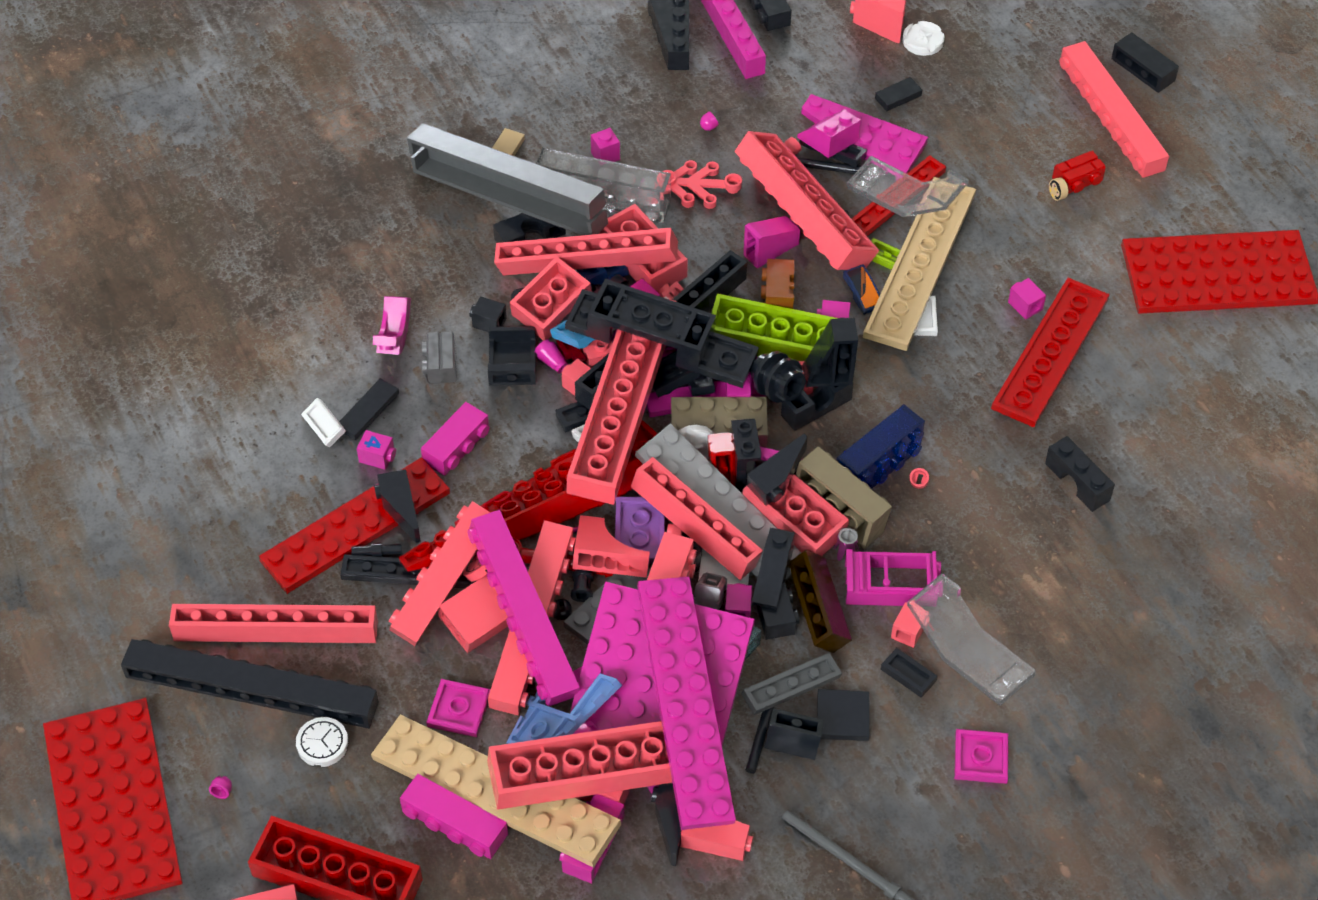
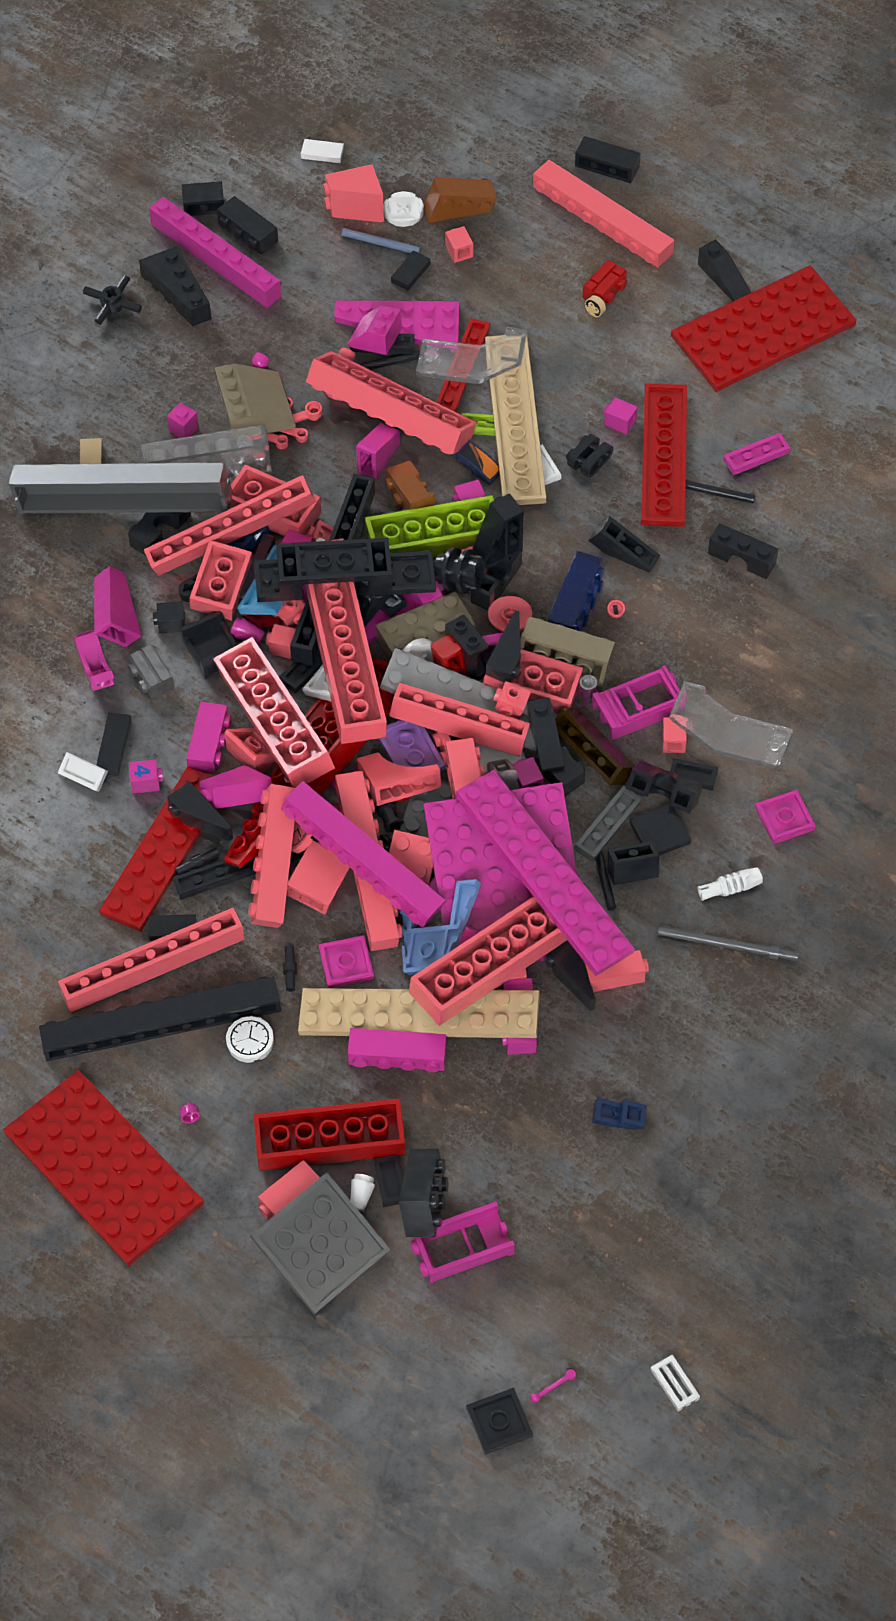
camera: 25 degrees left, 5 degrees up
none -> black bar [83,275,142,325]
none -> dark pink slope [94,566,142,647]
none -> black tile [149,914,197,941]
none -> dark pink slope [200,765,272,809]
none -> coral brick [213,637,335,788]
none -> dark tan slope [215,364,296,440]
none -> coral slope [225,728,276,773]
none -> black bar [283,945,297,992]
none -> sand blue bar [341,228,421,253]
none -> coral plate [389,830,434,886]
none -> dark orange wedge [423,177,497,223]
none -> coral brick [445,226,473,263]
none -> coral dish [488,596,532,632]
none -> coral brick [493,681,531,720]
none -> black brick [566,434,613,478]
none -> black slope [588,516,660,572]
none -> black arch [626,760,704,813]
none -> black bar [685,480,756,504]
none -> white hinge [697,868,763,901]
none -> black slope [698,239,751,302]
none -> dark pink plate [723,433,790,475]

